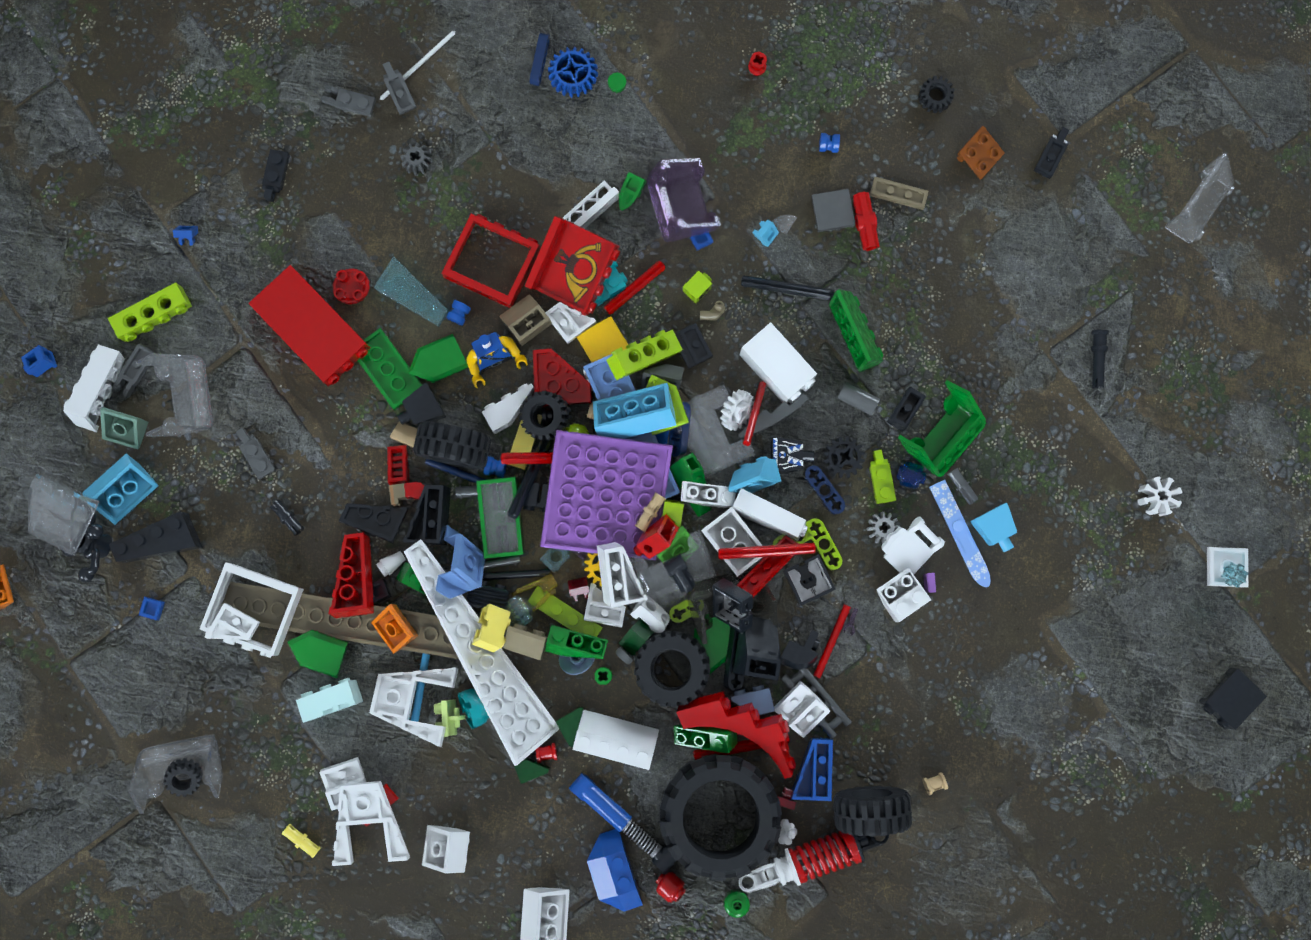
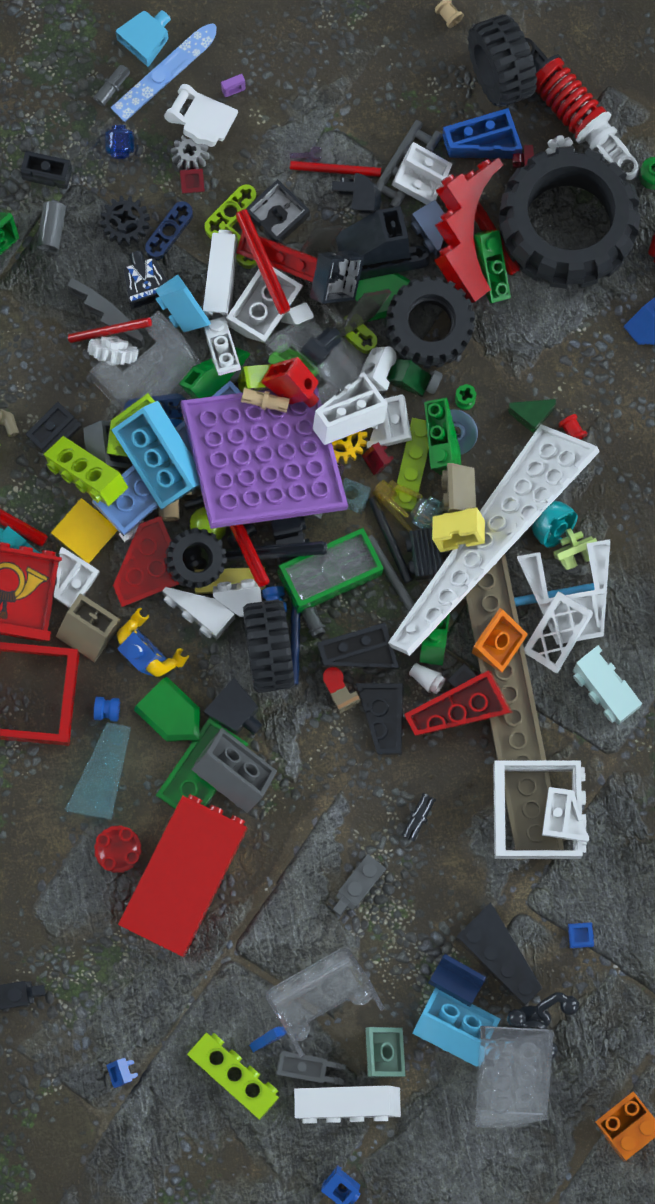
camera: 110 degrees left, 5 degrees down
green tile [287,630,349,678] -> none
red slope [387,445,409,485] -> none
tan slope [390,421,417,448] -> none
medium blue piece [436,525,485,599] -> none
dark green slope [514,757,550,784] -> none
piece [569,773,677,874] -> none
white slope [572,710,659,770] -> none
white brick [740,322,817,404] -> none
lime hinge [869,450,896,504] -> none
white slope [876,568,931,622] -> none
green windscreen [898,380,986,477] -> none
none -> dark red tile [180,169,205,194]
none -> dark grey slope [191,728,277,813]
none -> white slope [213,579,262,617]
none -> blue tile [249,1026,286,1053]
none -> white slope [281,303,314,325]
none -> dark blue panel [428,954,486,1007]
none -> white window [524,591,594,673]

